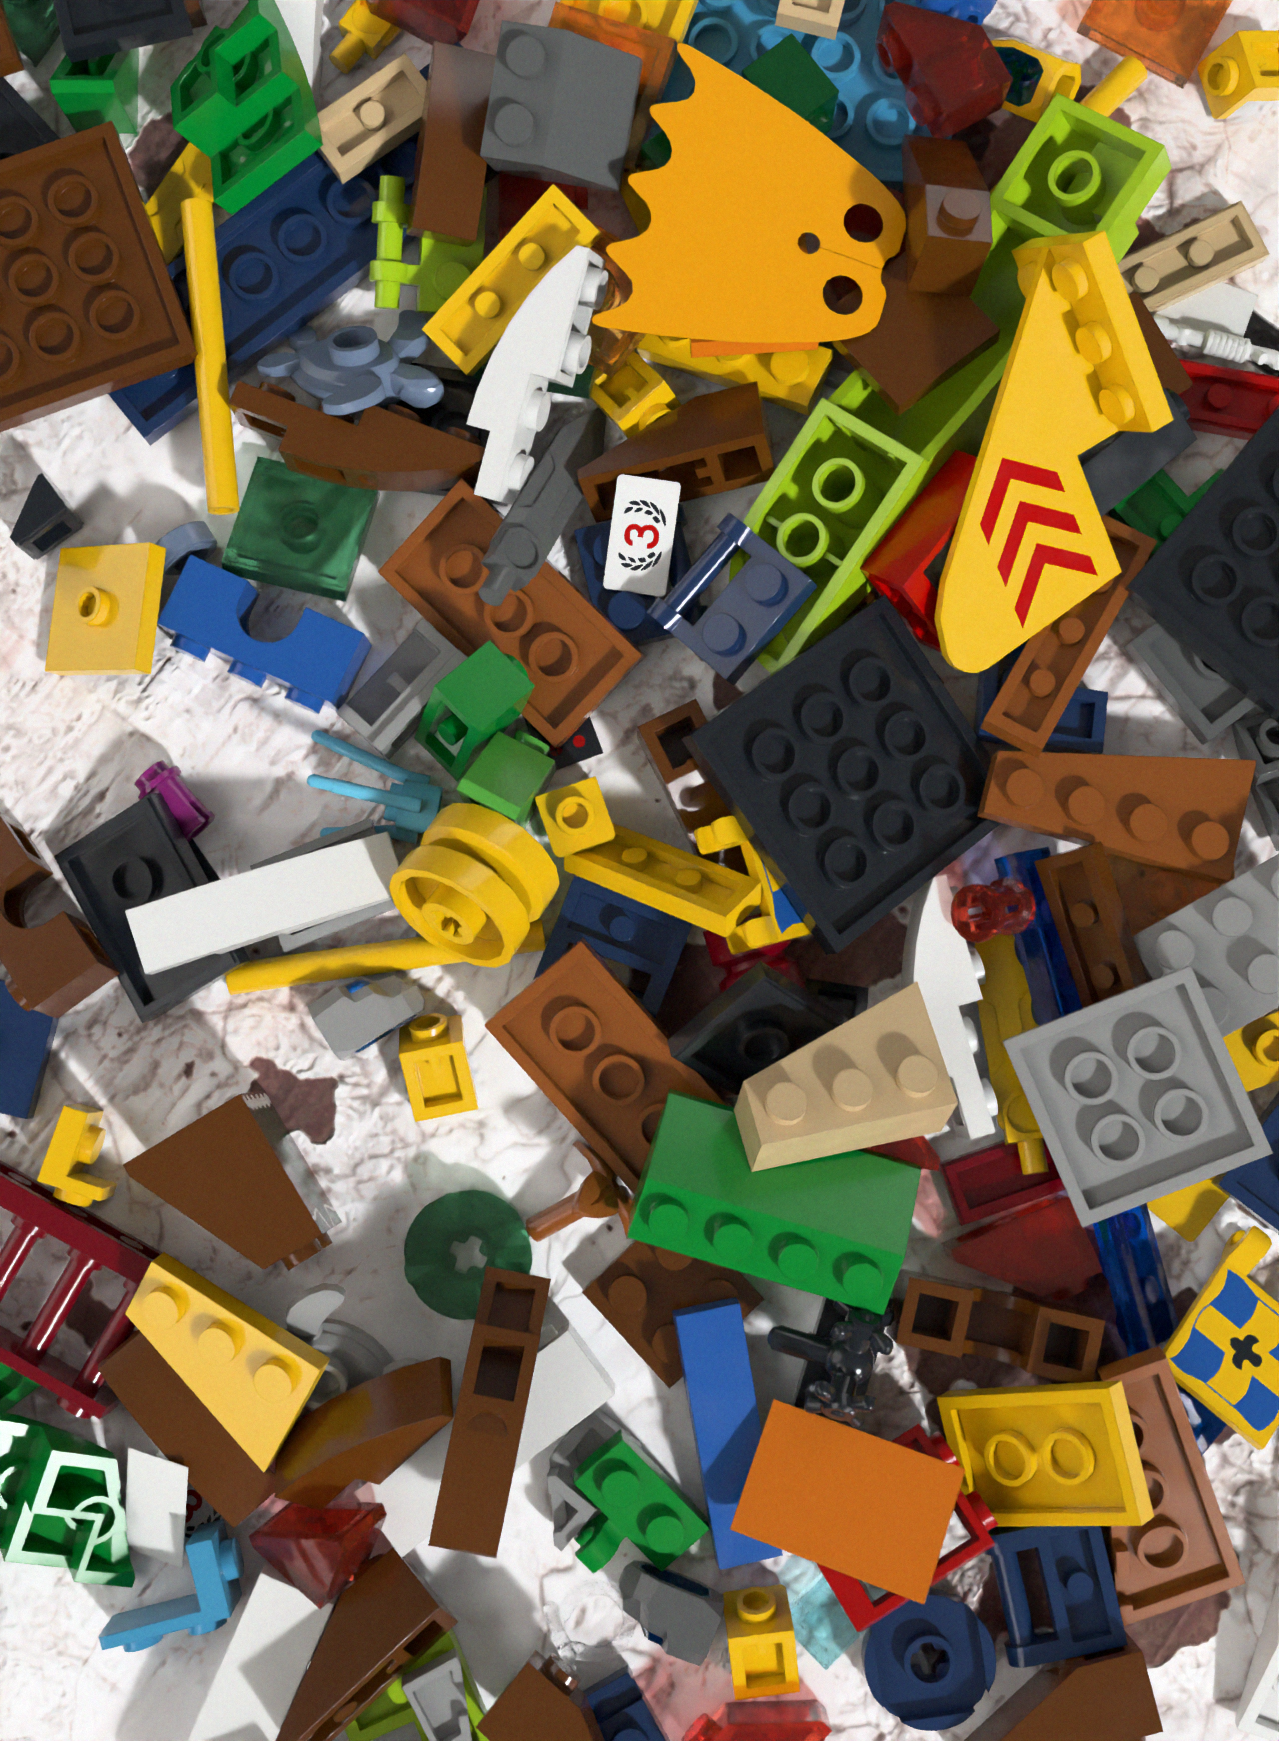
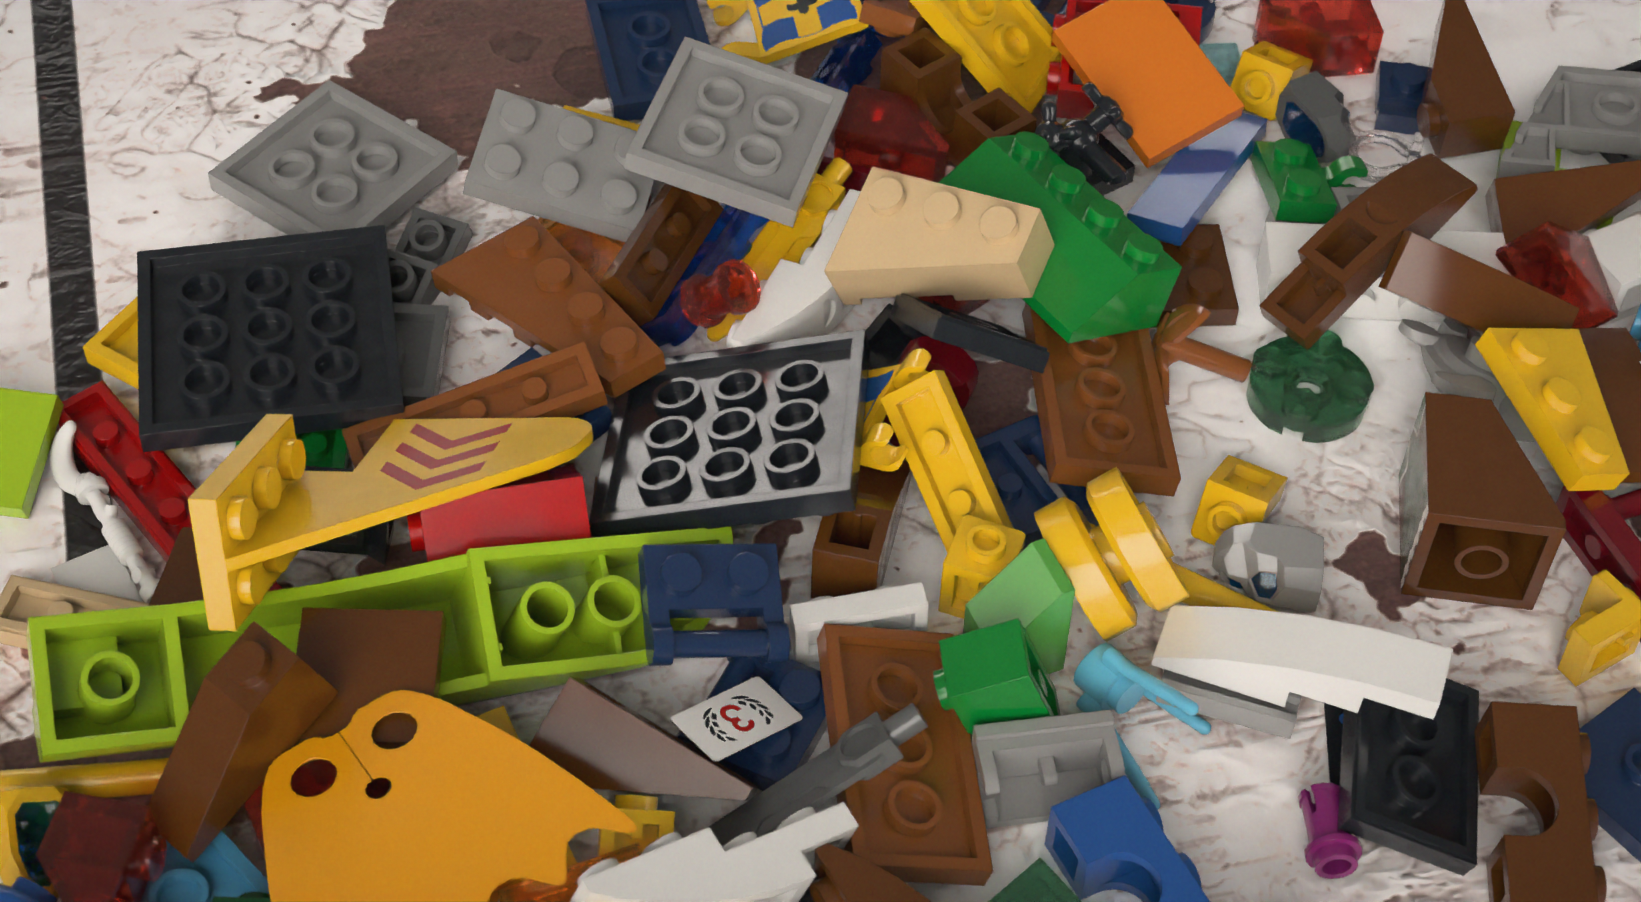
camera: 140 degrees left, 35 degrees down
none -> white plate [790,582,929,664]

